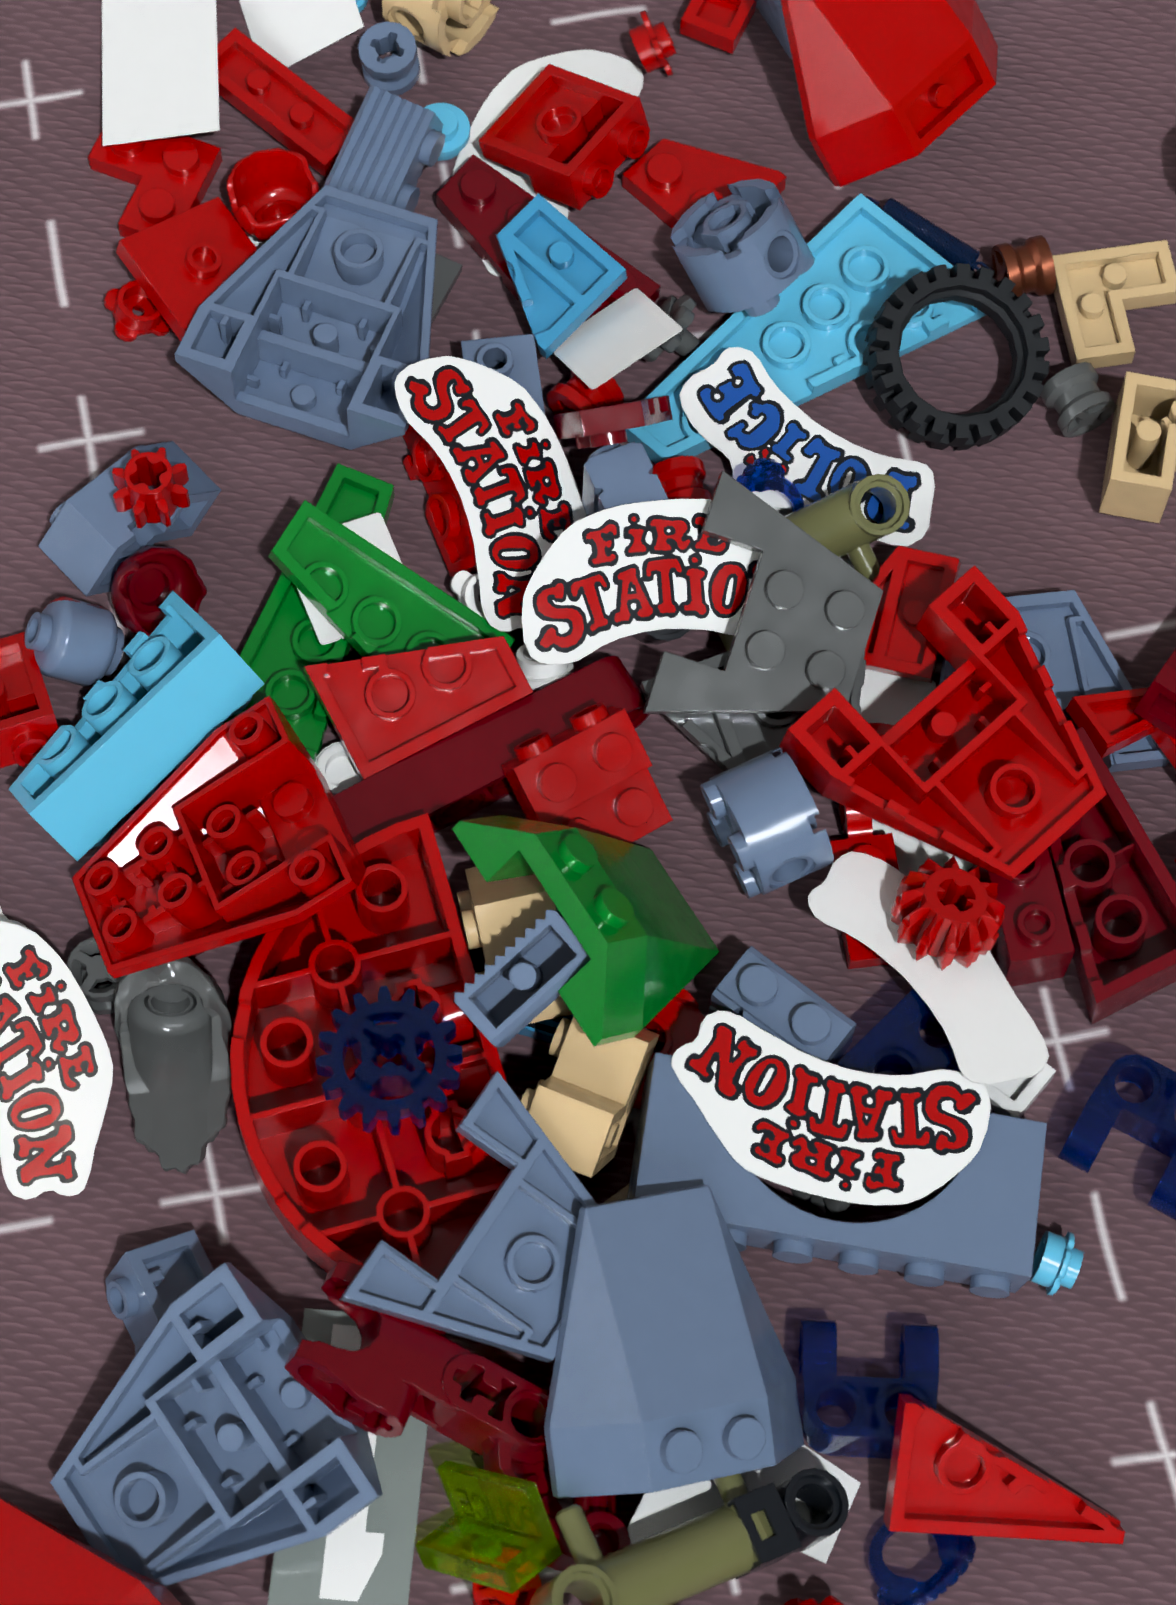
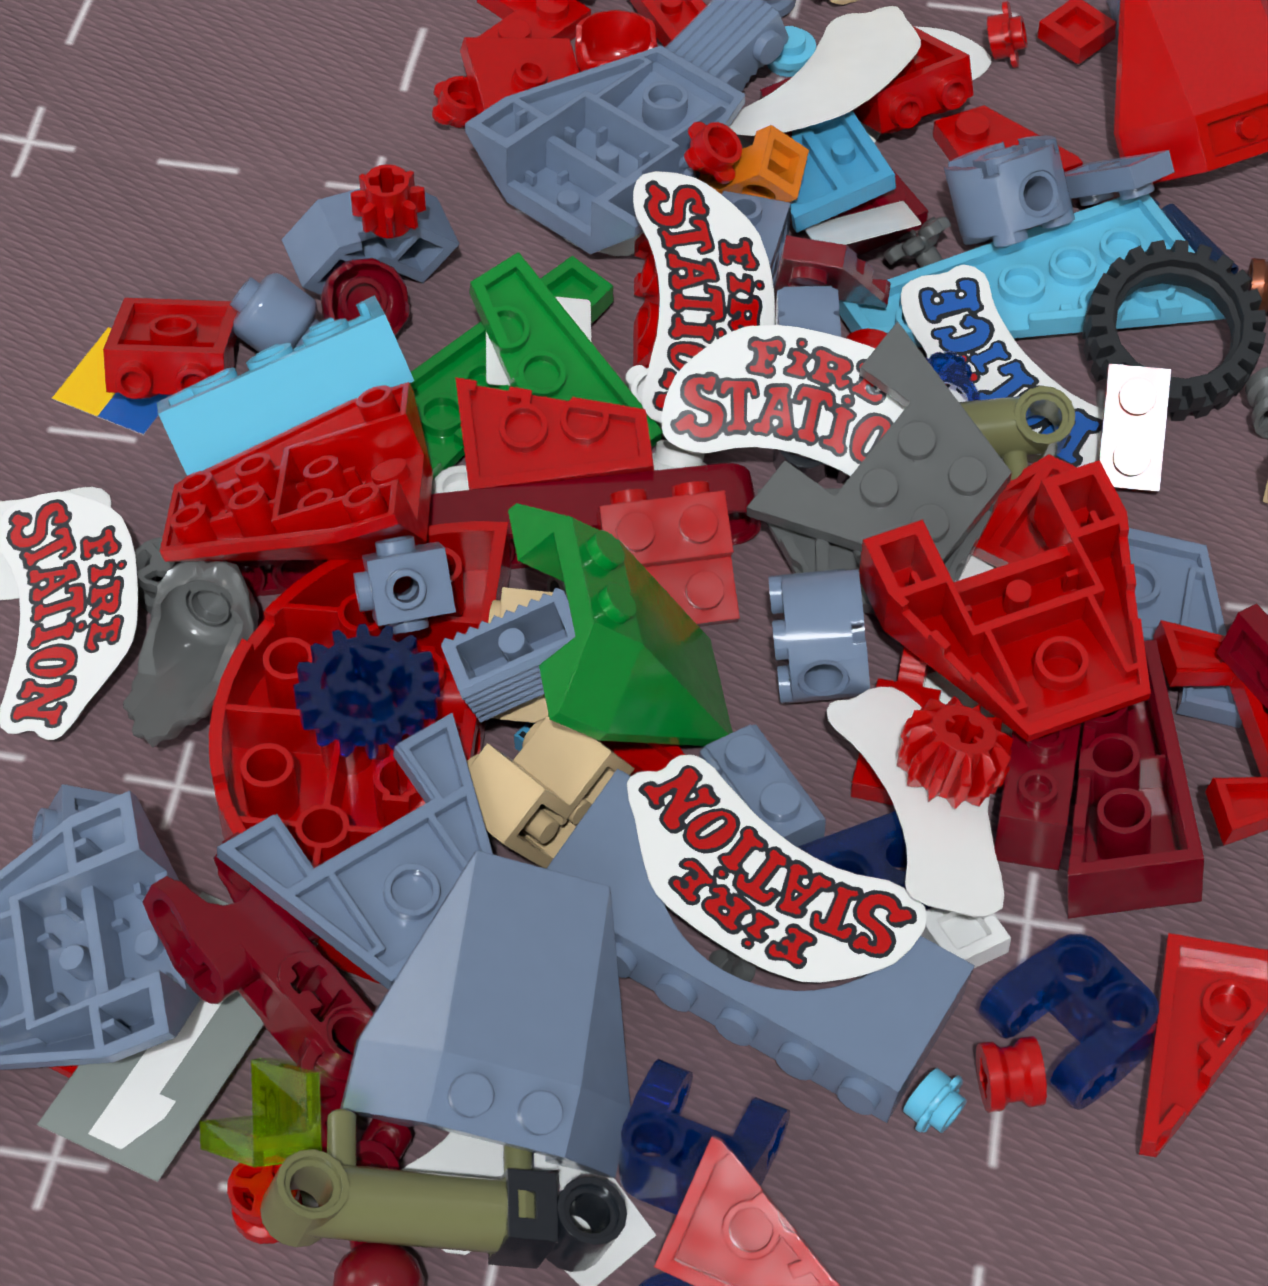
camera: 25 degrees right, 15 degrees down
none -> sand blue brick [353,536,456,634]
none -> red plate [684,122,742,184]
none -> orange leg [698,125,809,202]
none -> white sticker [729,6,921,136]
none -> red wheel [976,1036,1047,1113]
none -> sand blue plate [1065,150,1175,206]
none -> plate [1099,364,1171,493]

